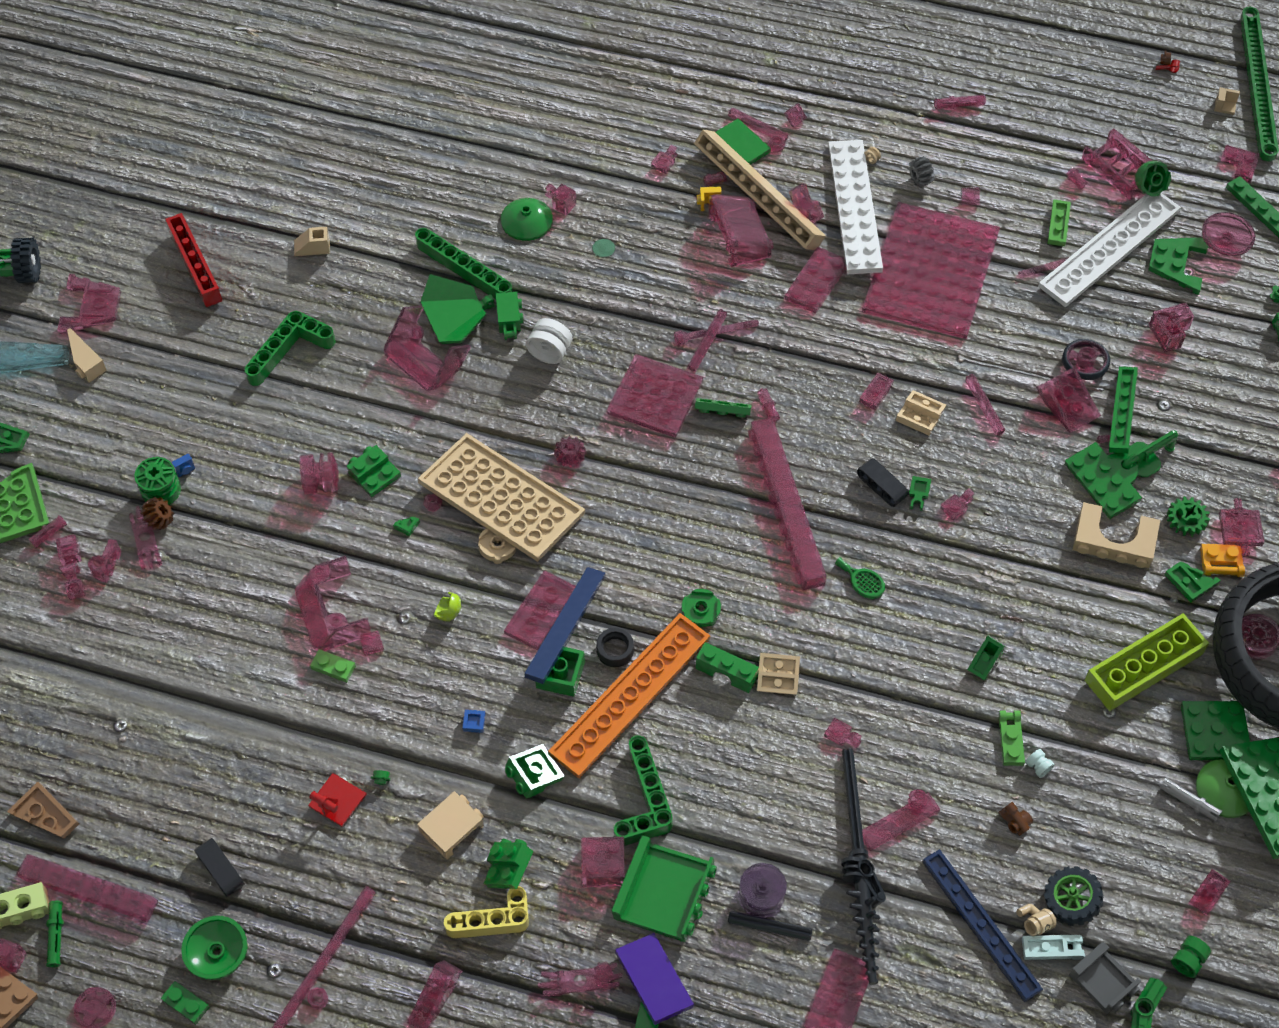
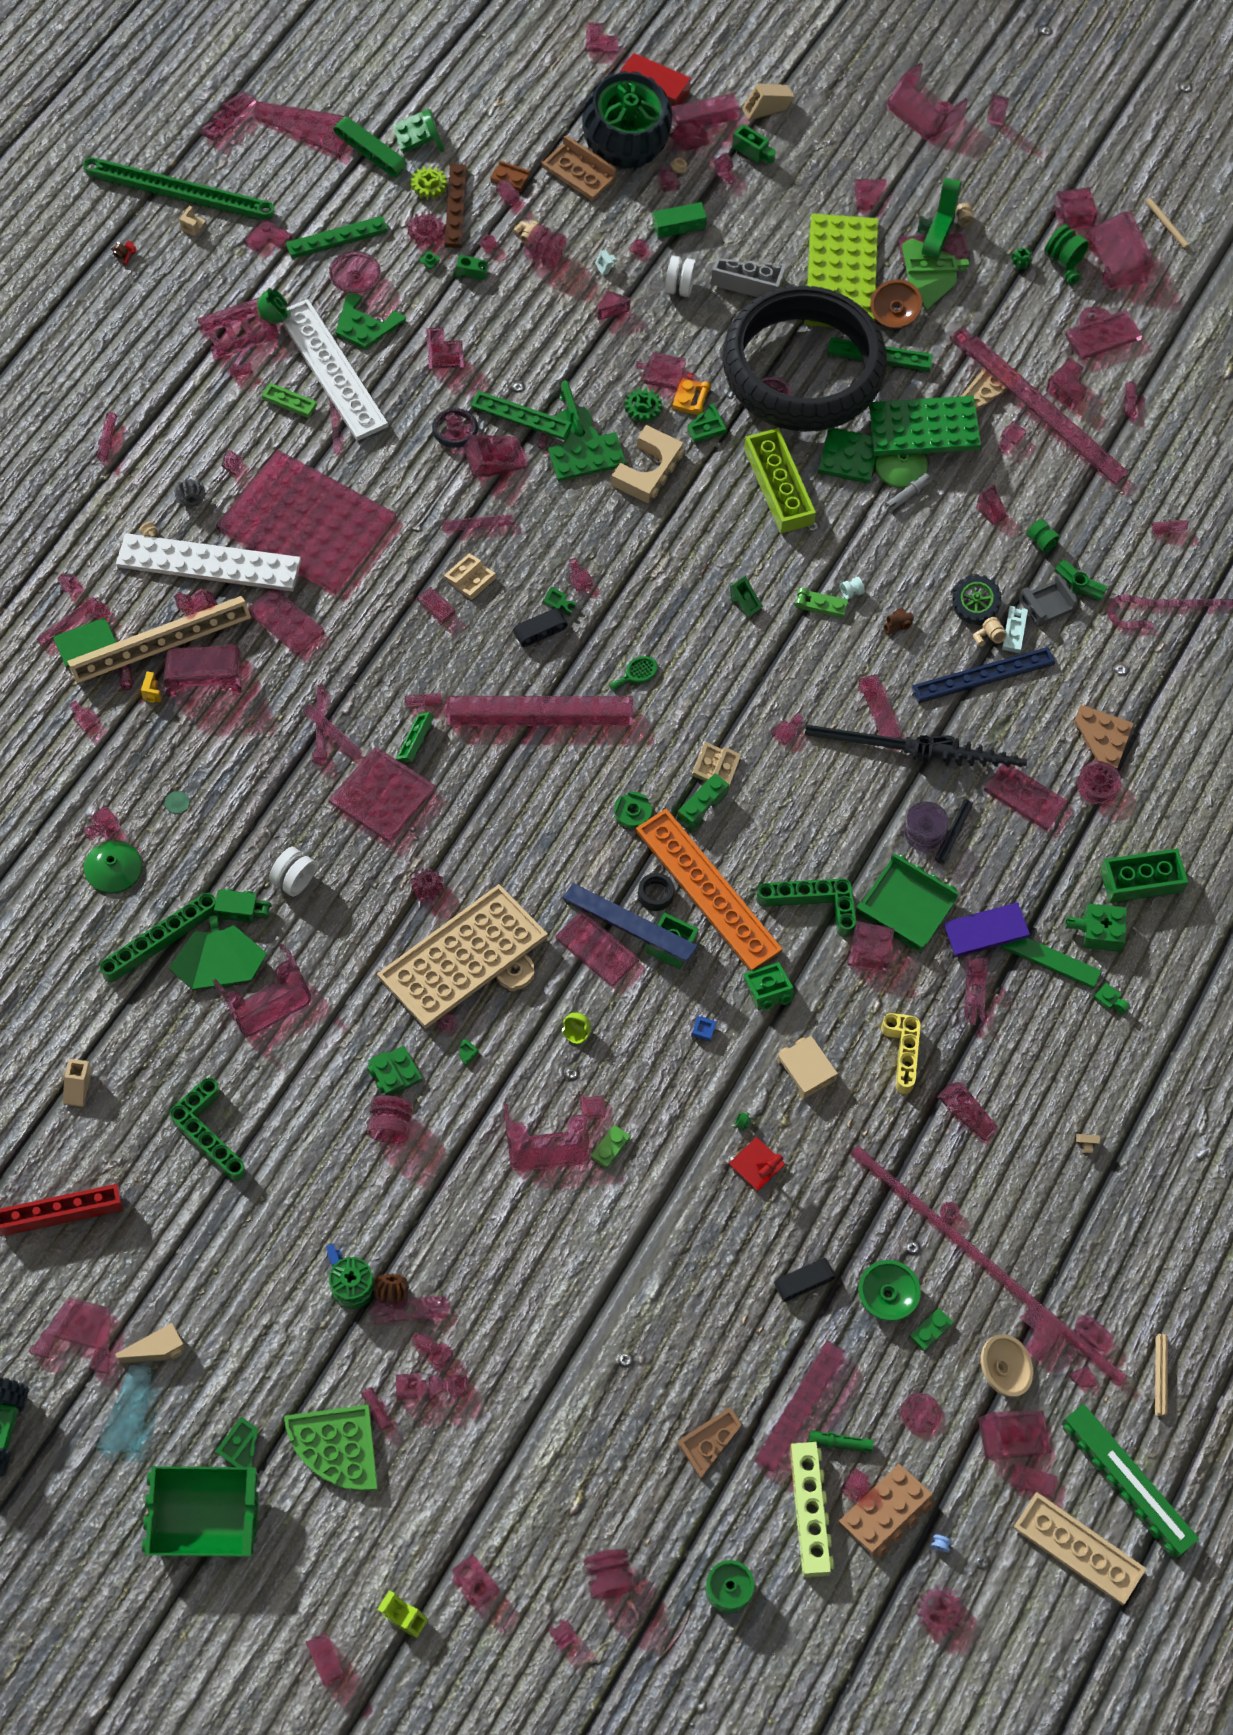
camera: 80 degrees left, 5 degrees up
green plate [483,838,534,889] -> none

